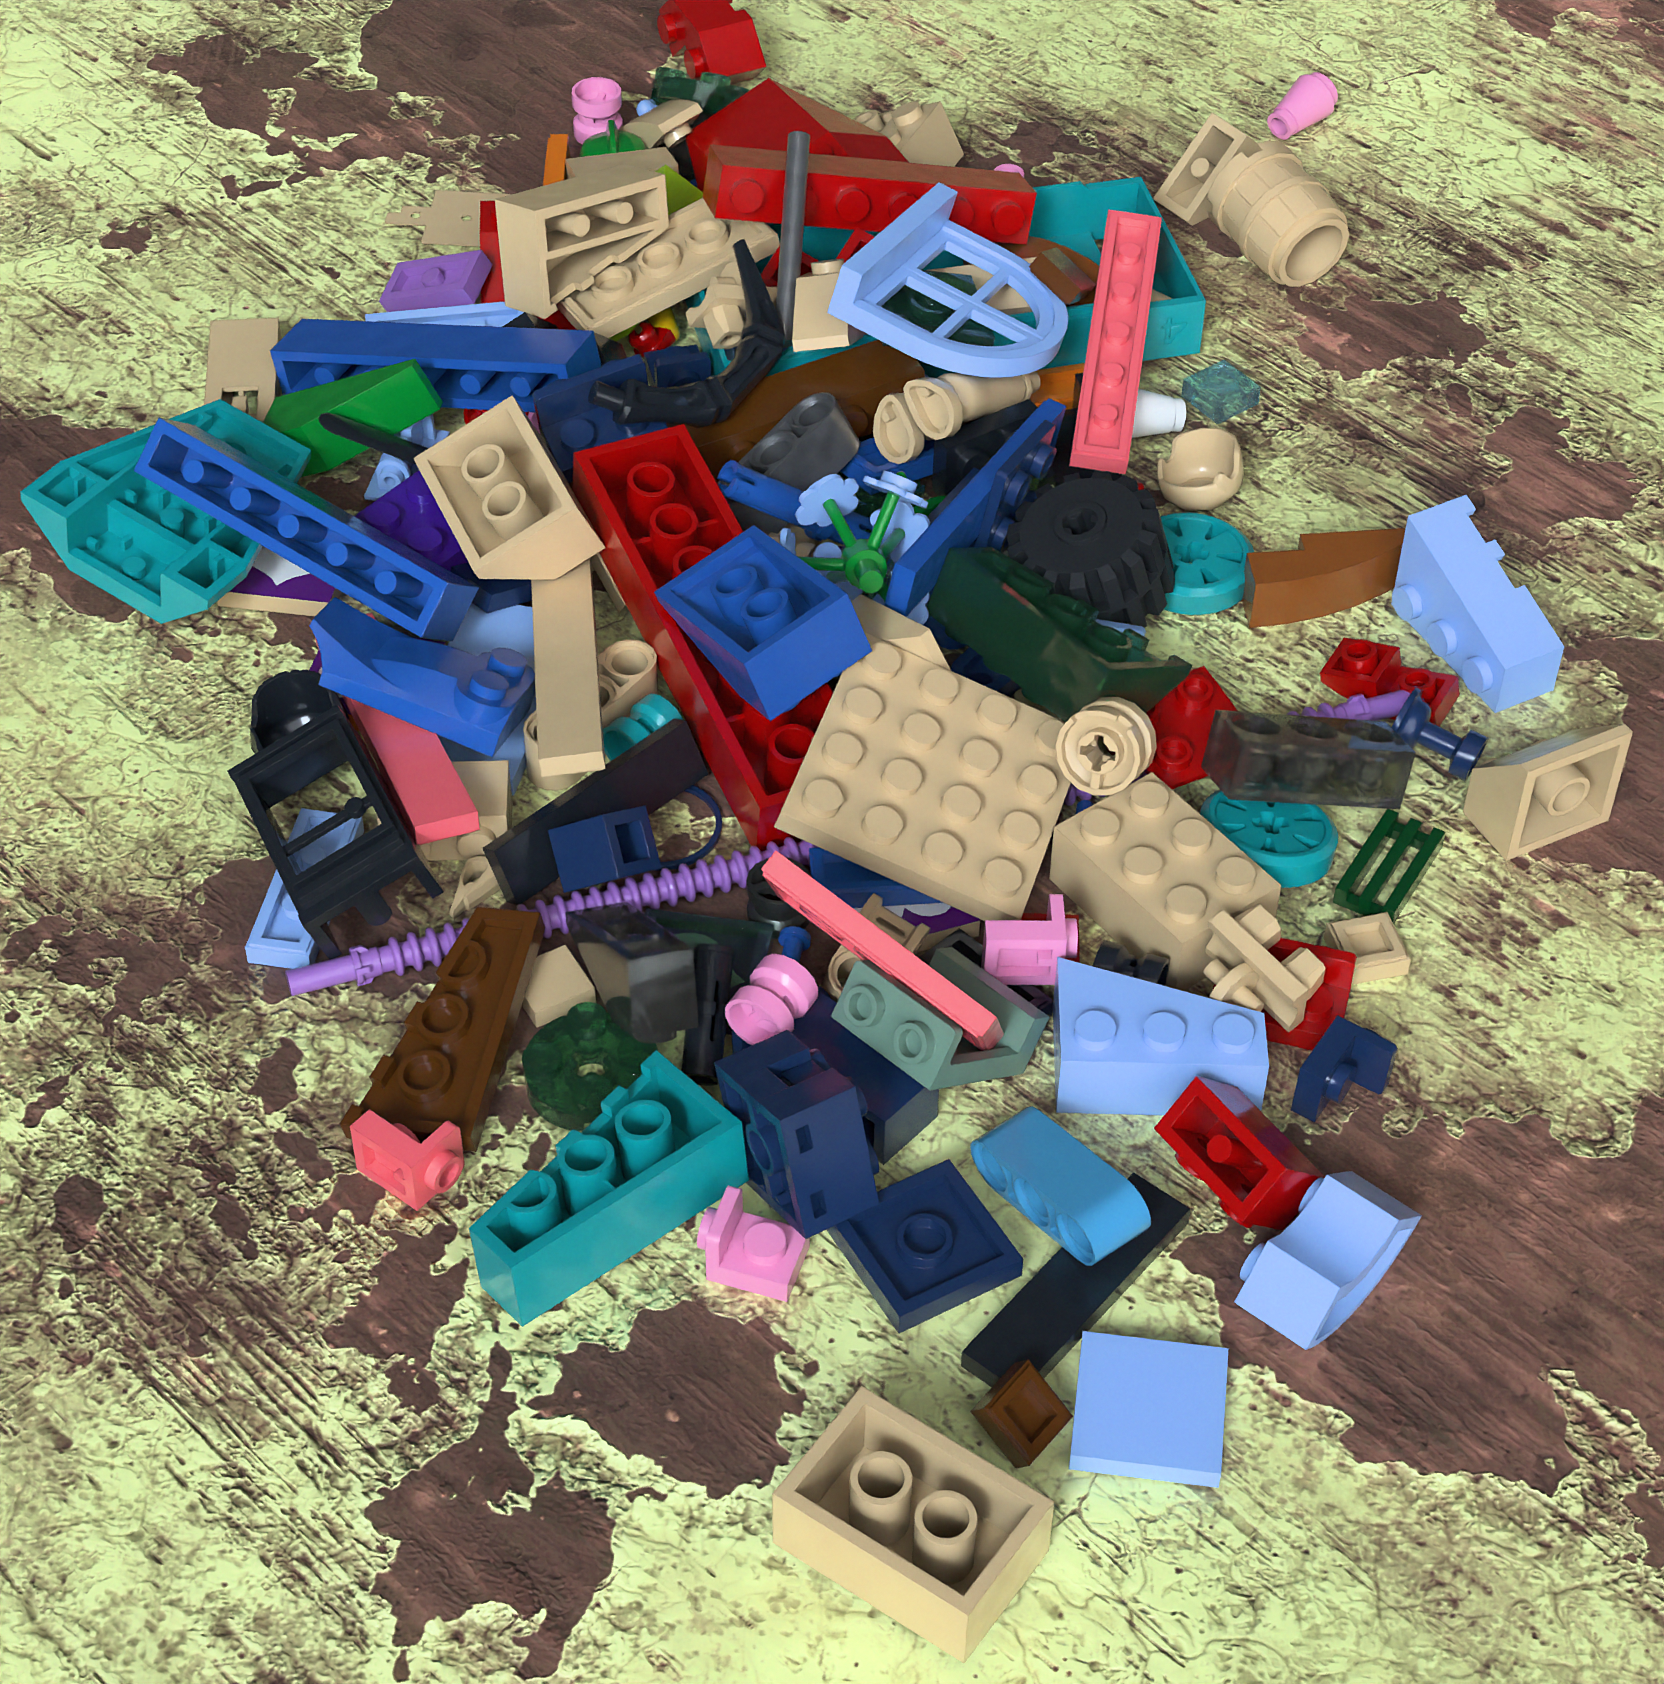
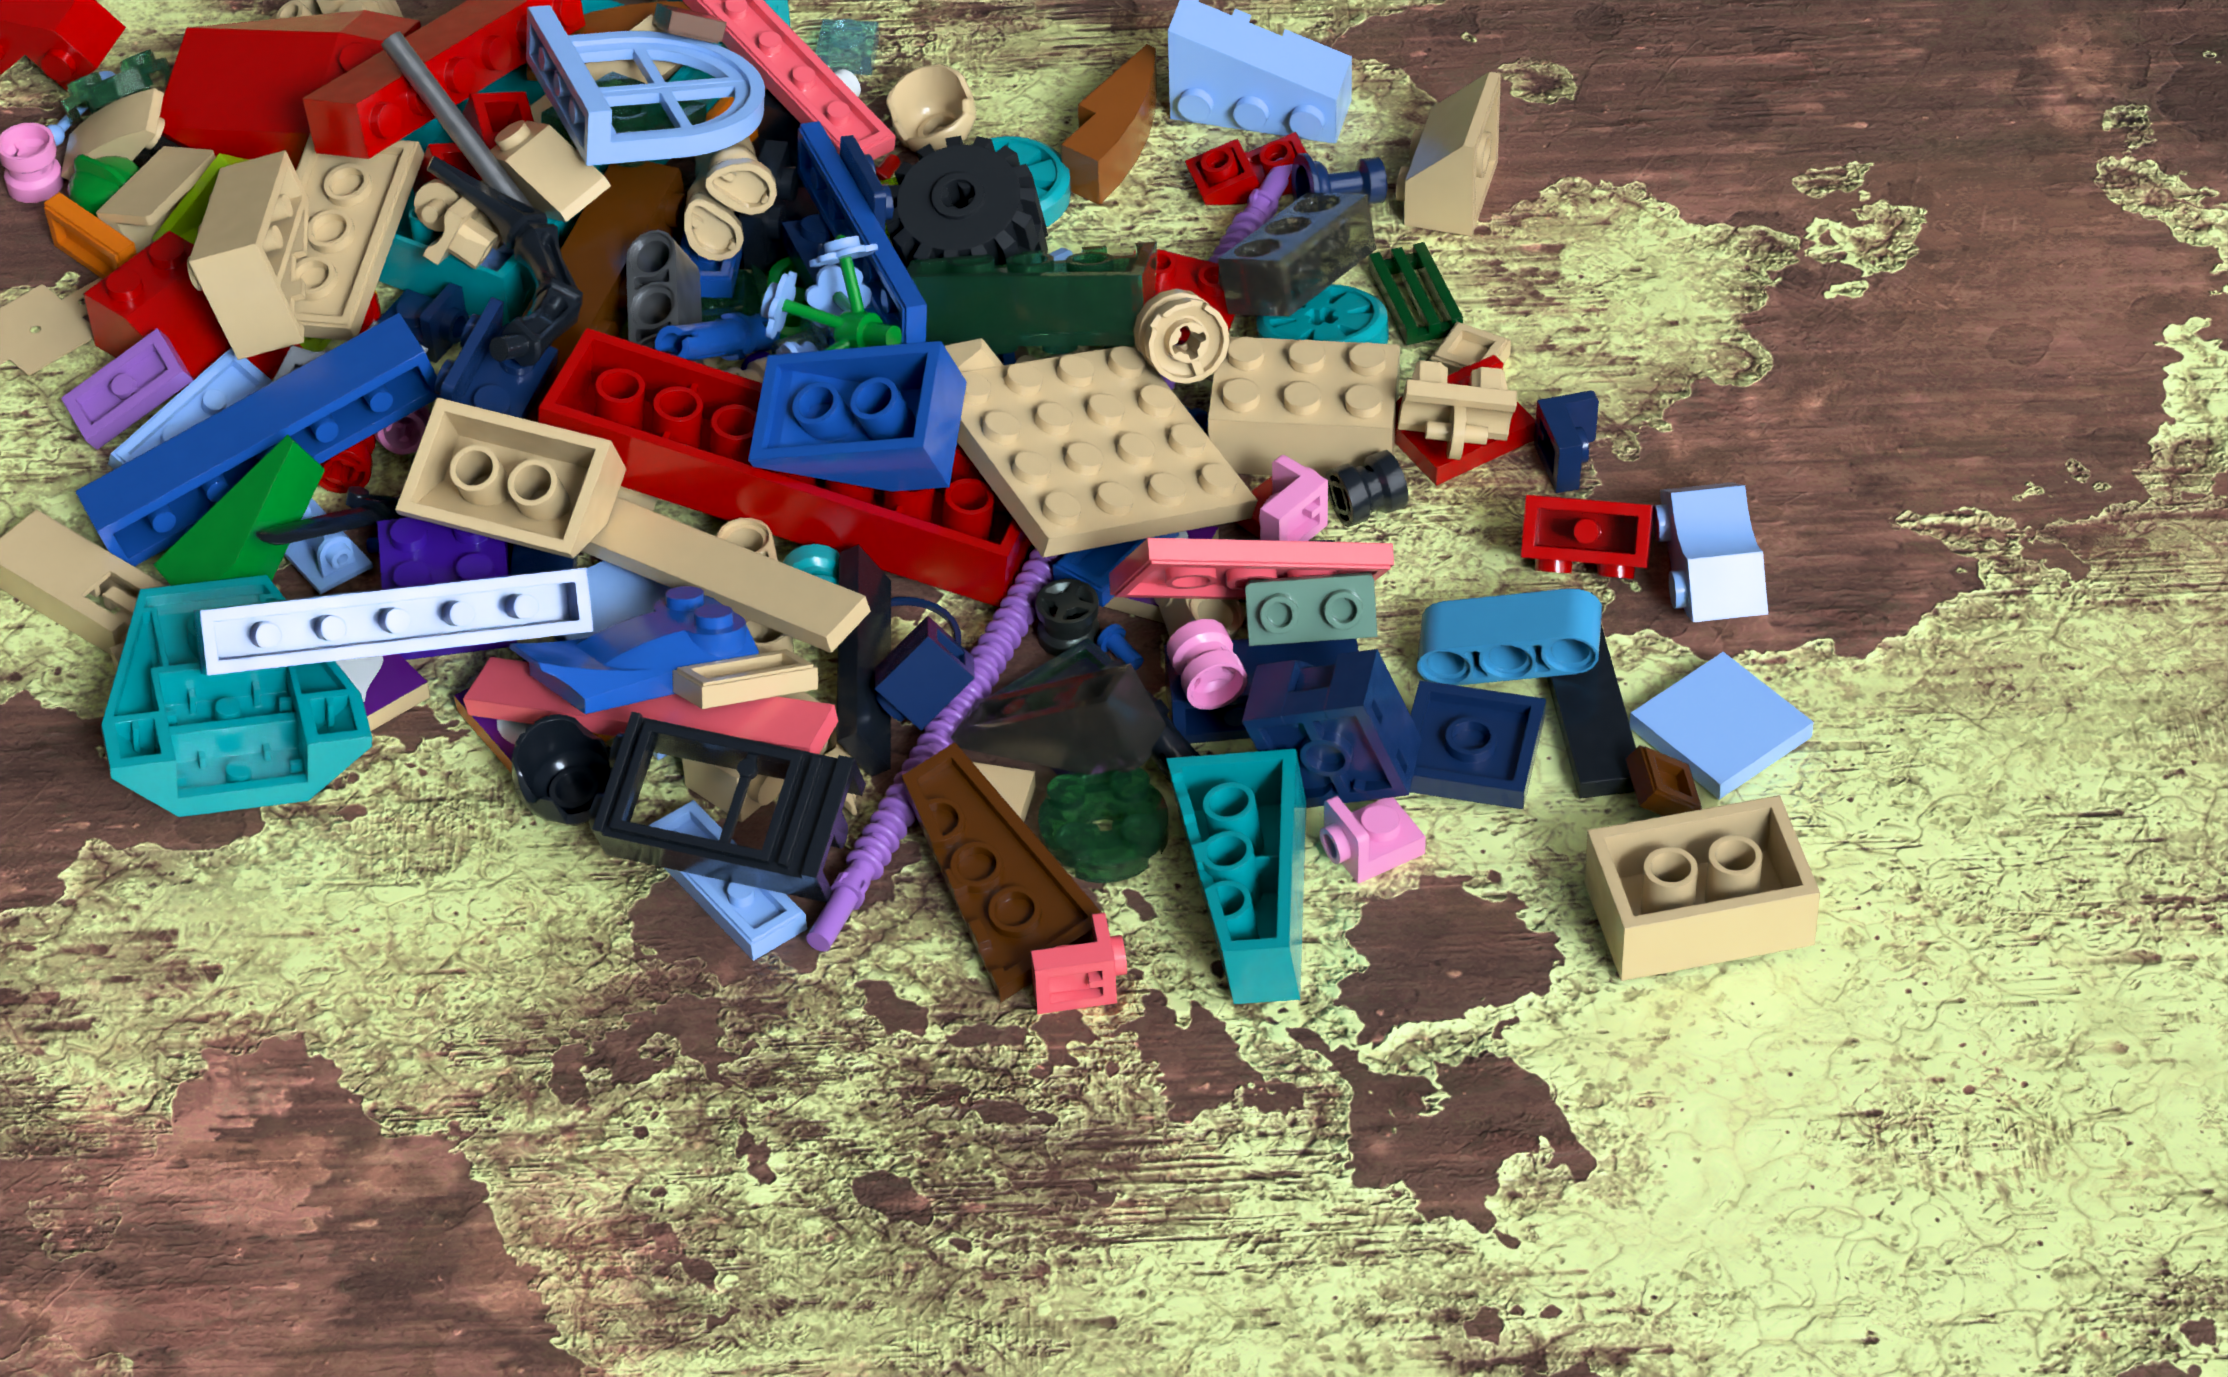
camera: 45 degrees left, 0 degrees up
light blue wedge [1053,957,1269,1115] -> none
none -> tan tile [673,649,818,709]

